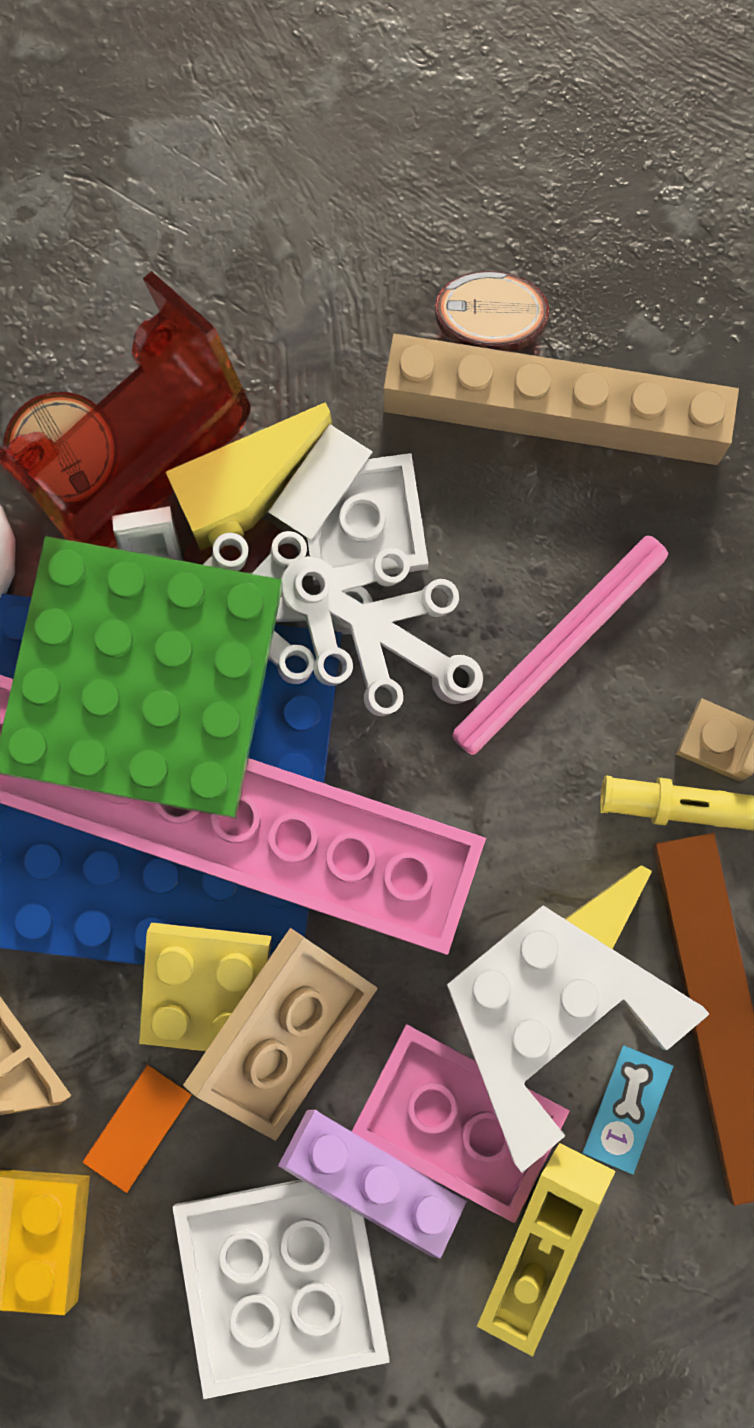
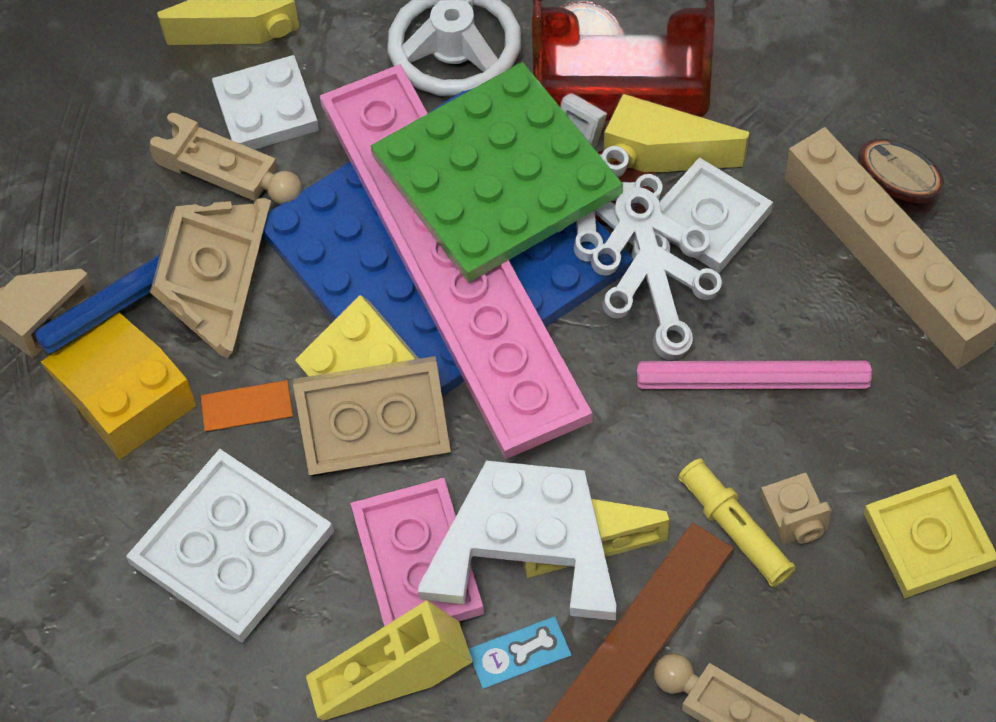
camera: 50 degrees right, 20 degrees down
white sticker [268,424,372,540] -> none
lavender plate [278,1110,467,1258] -> none

